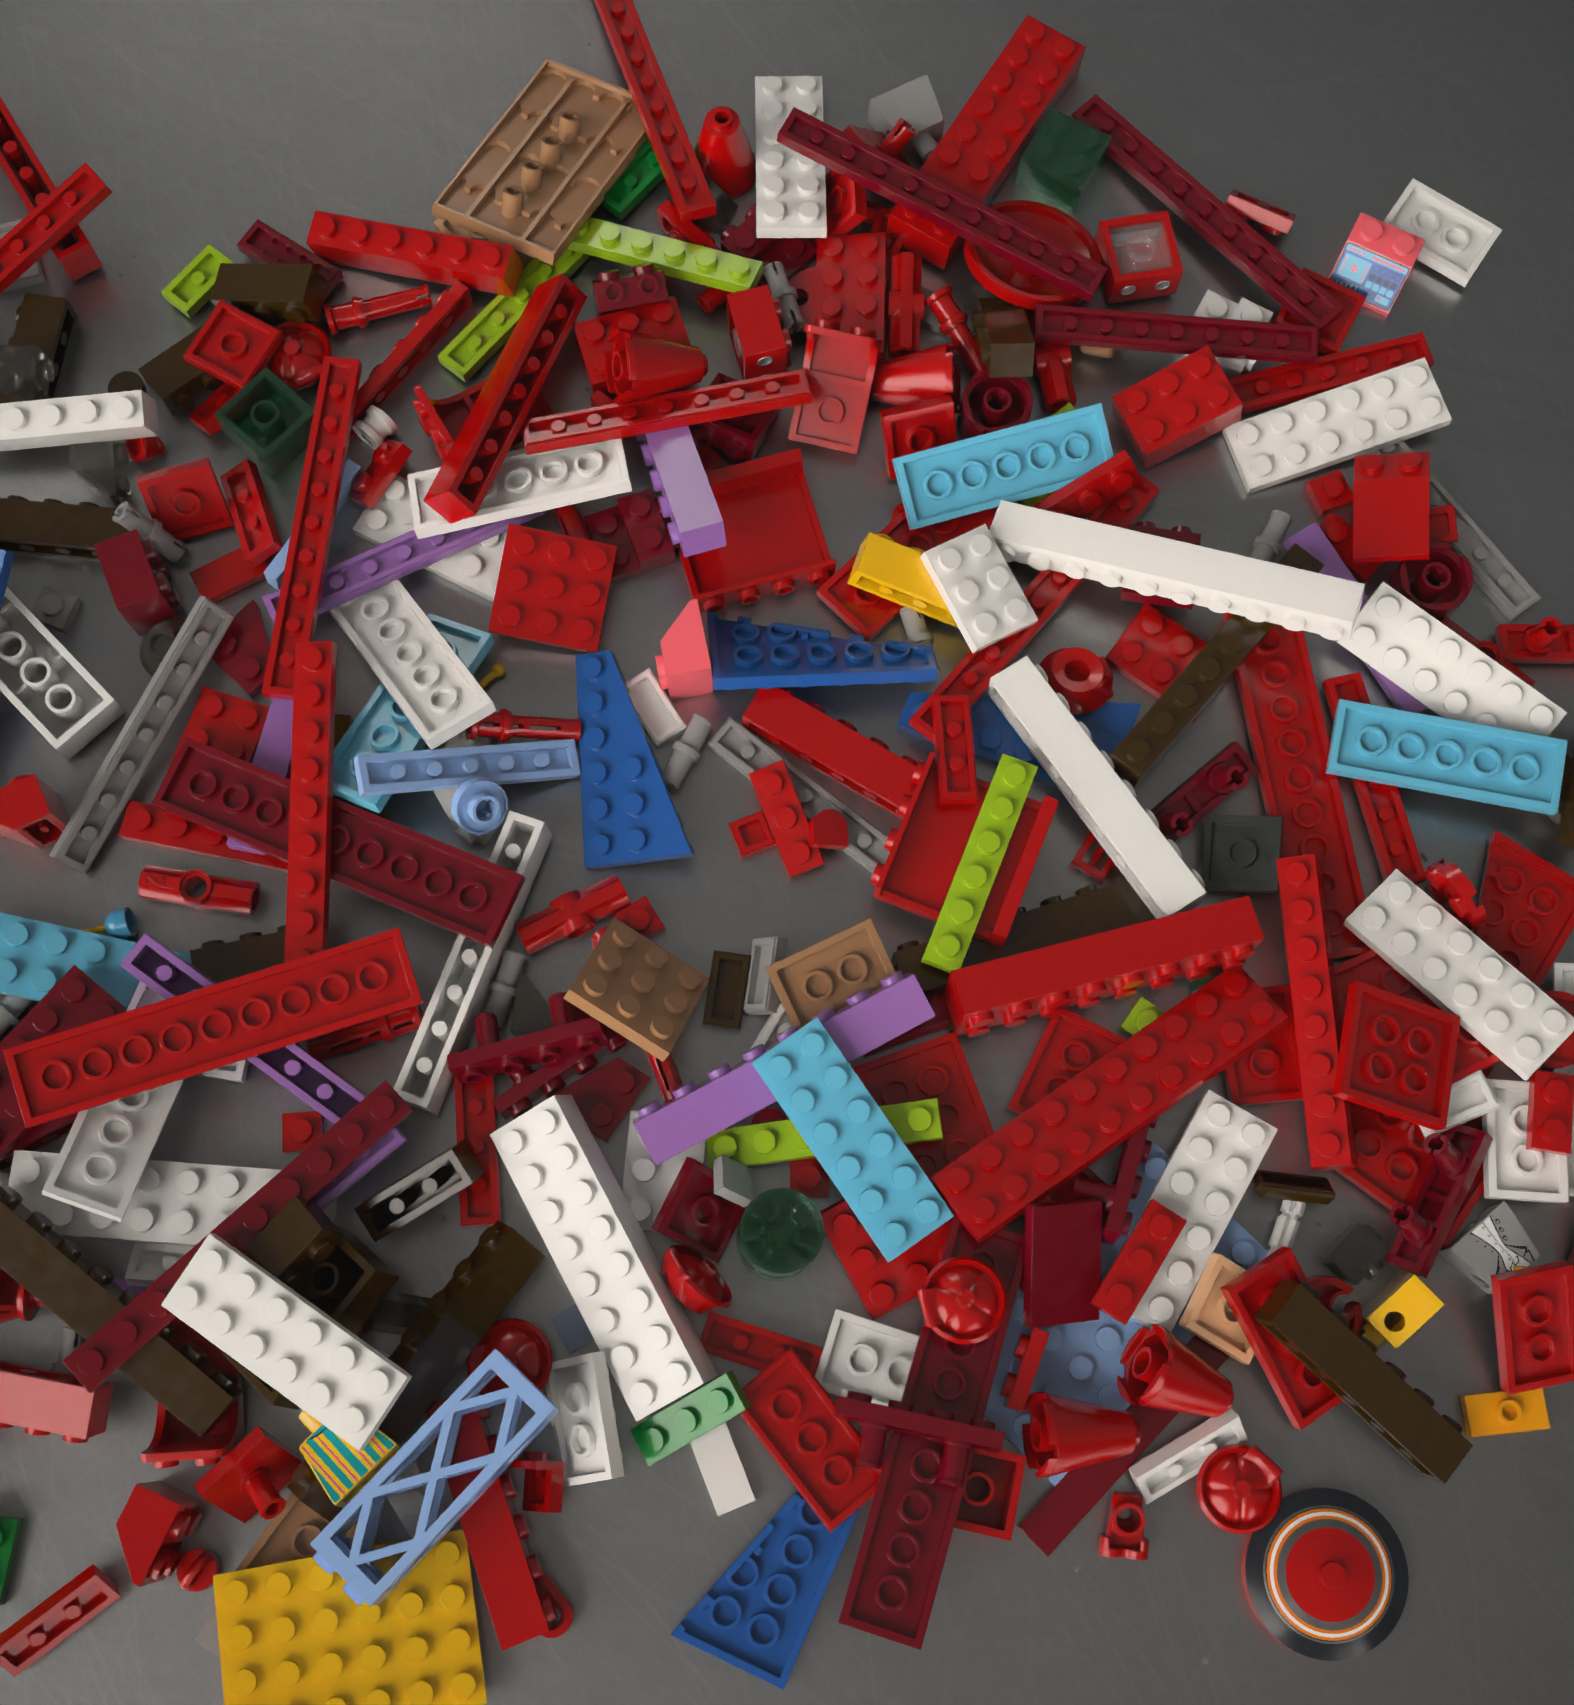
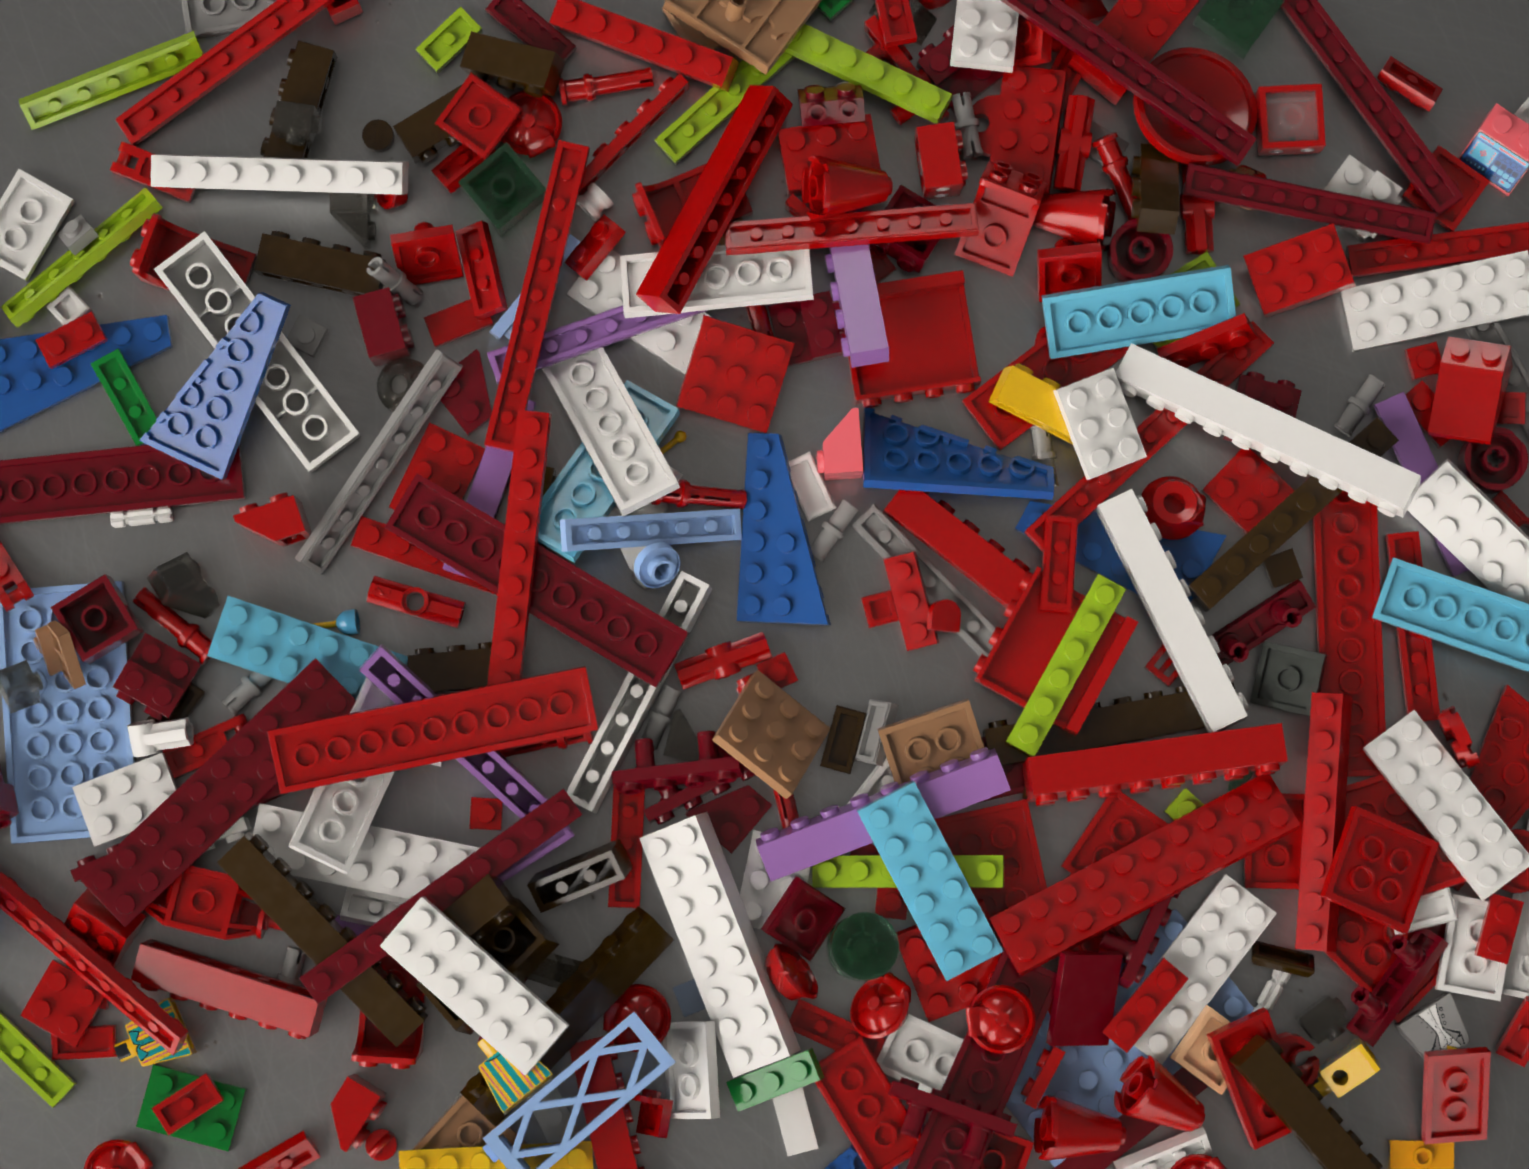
camera: 10 degrees right, 10 degrees up
red tile [193,1426,305,1523] -> none
light grey tile [713,1155,754,1208] -> none
none -> red piece [850,972,911,1039]
none -> dark brown tile [1263,548,1303,589]

